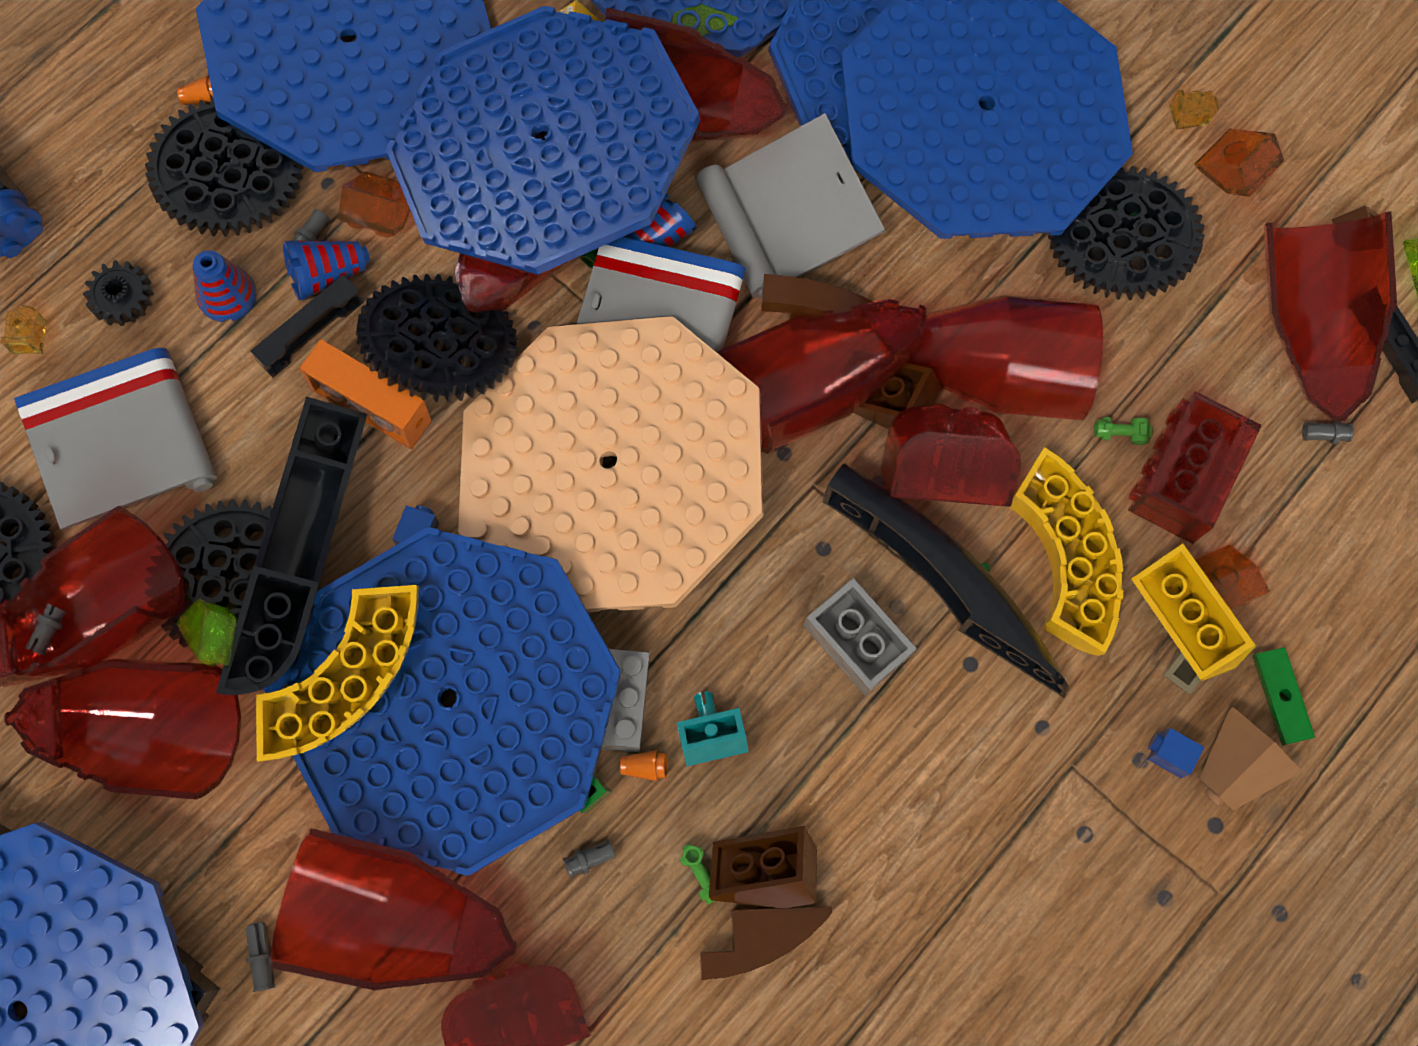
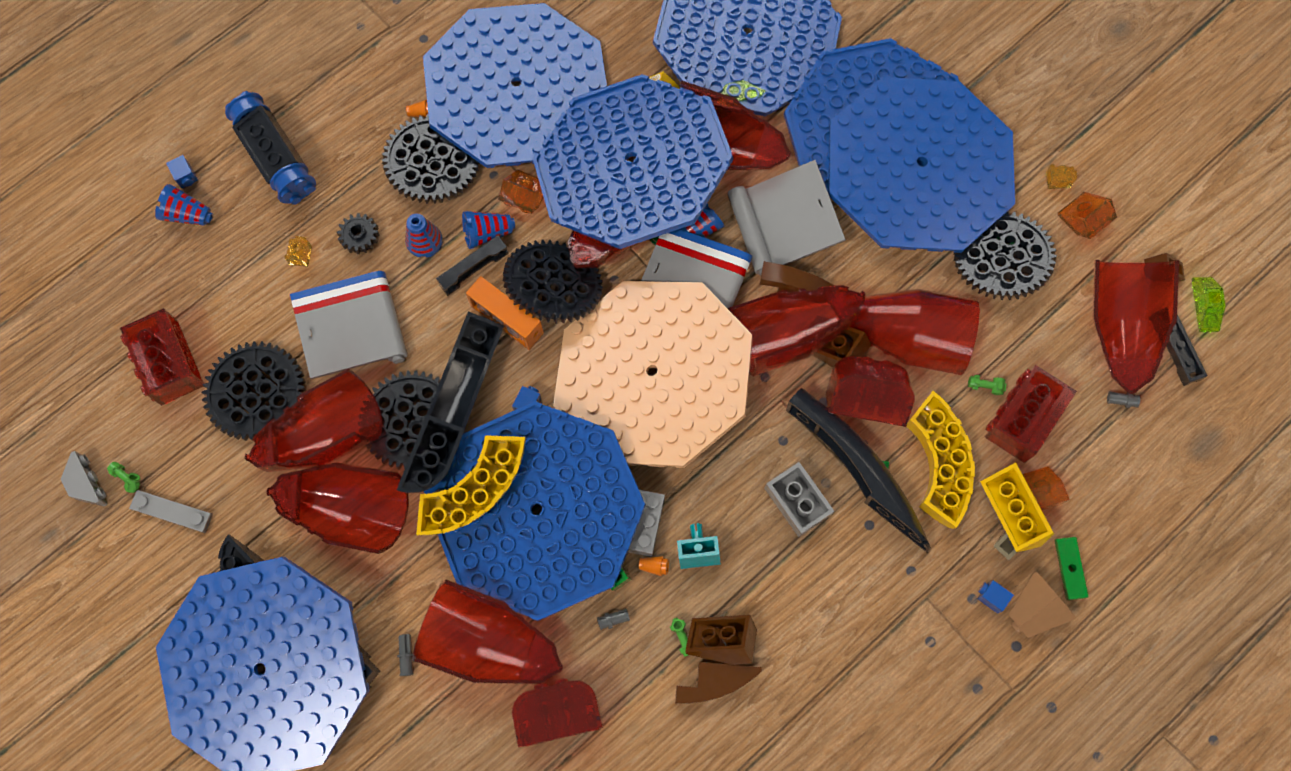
camera: 15 degrees right, 0 degrees up
dark grey pin [25,604,67,656] -> none
clear neon green slope [177,599,236,666] -> none
dark grey pin [293,209,330,241] -> none

